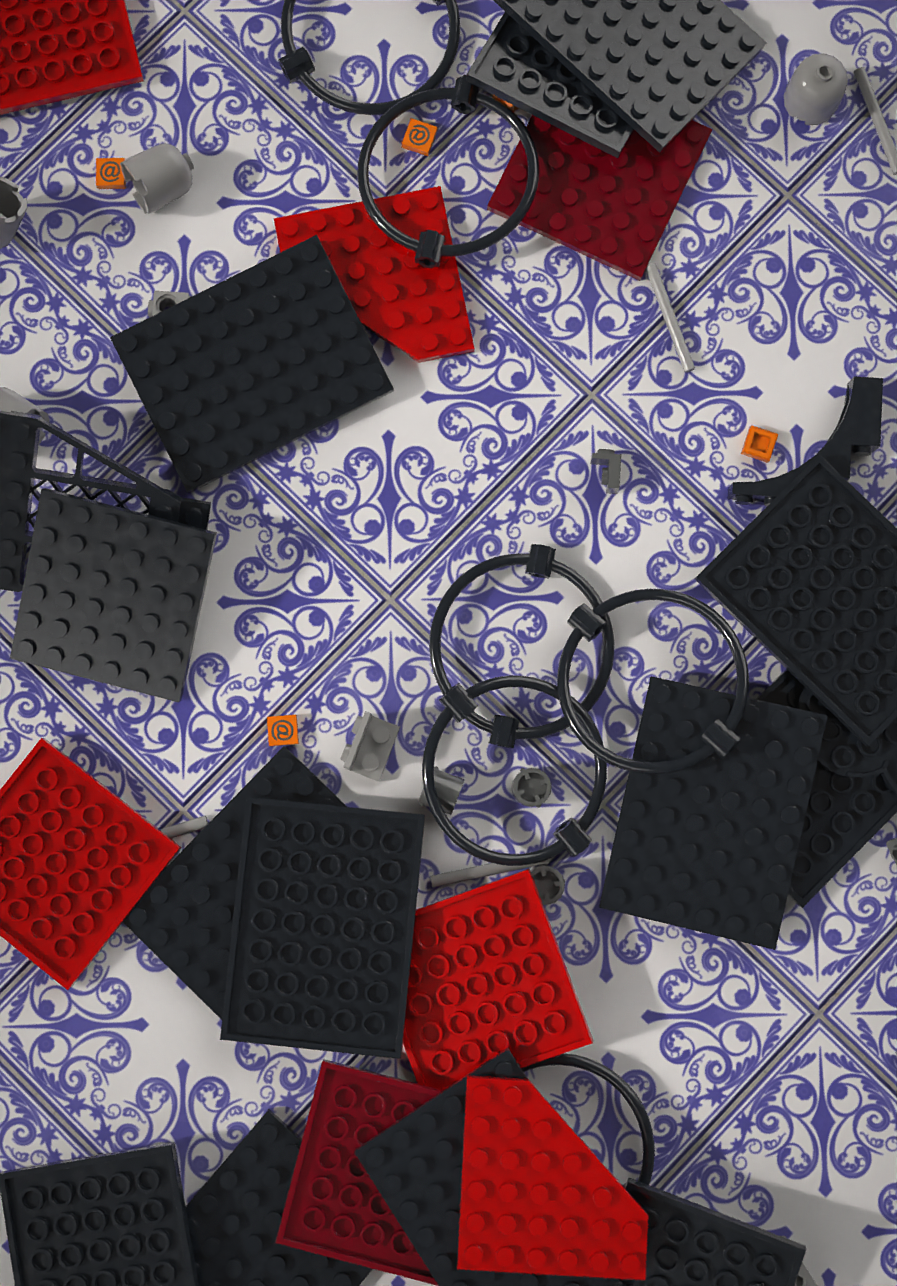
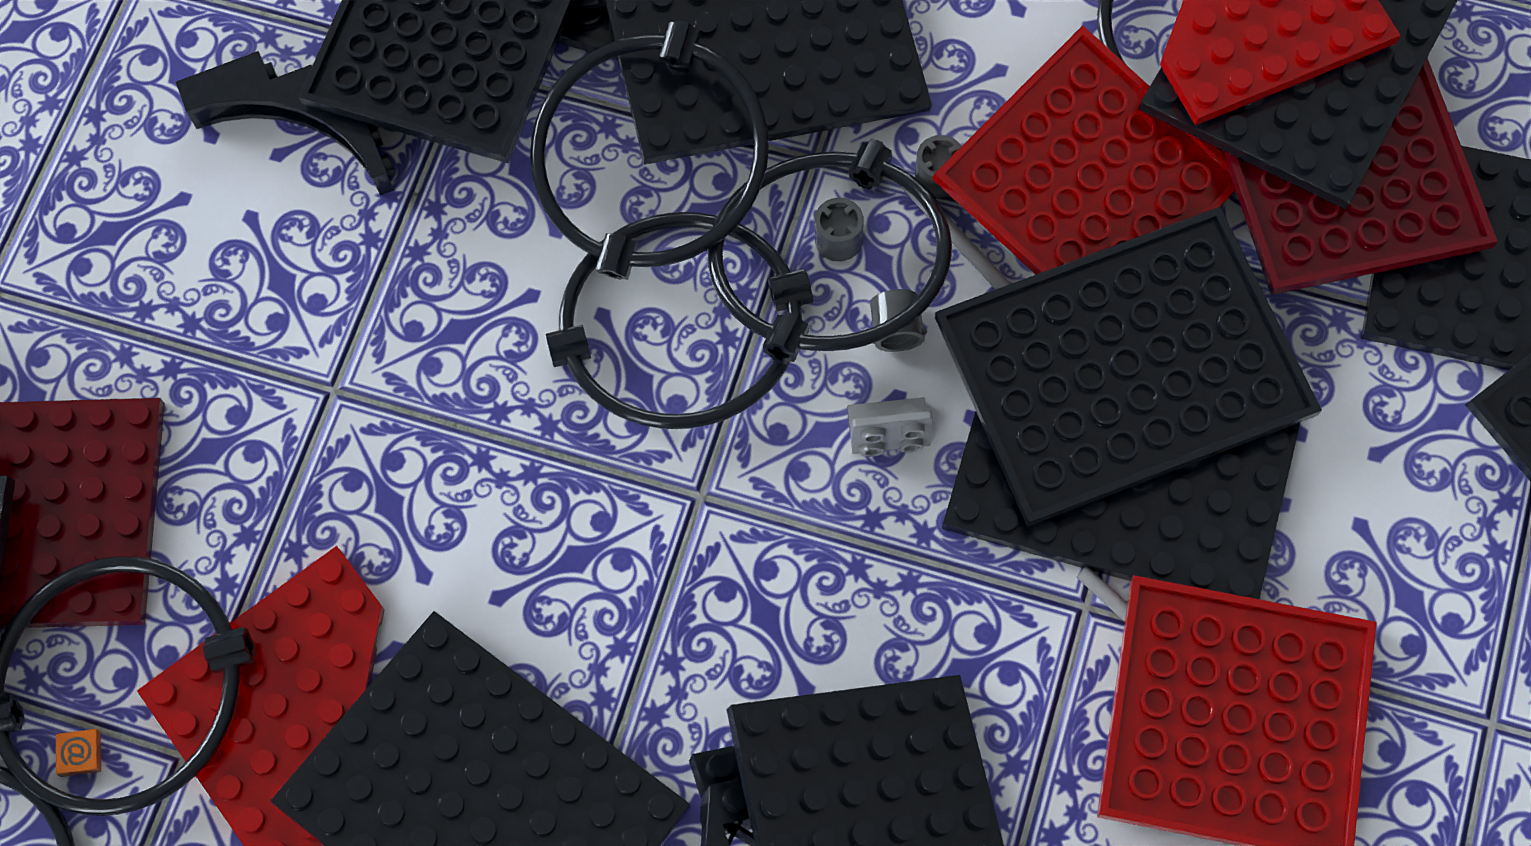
camera: 110 degrees left, 15 degrees down
orange tile [267,715,299,746] -> none
dark grey bracket [590,449,621,494] -> none
light grey bar [646,263,695,373] -> none
orange tile [741,425,778,463] -> none

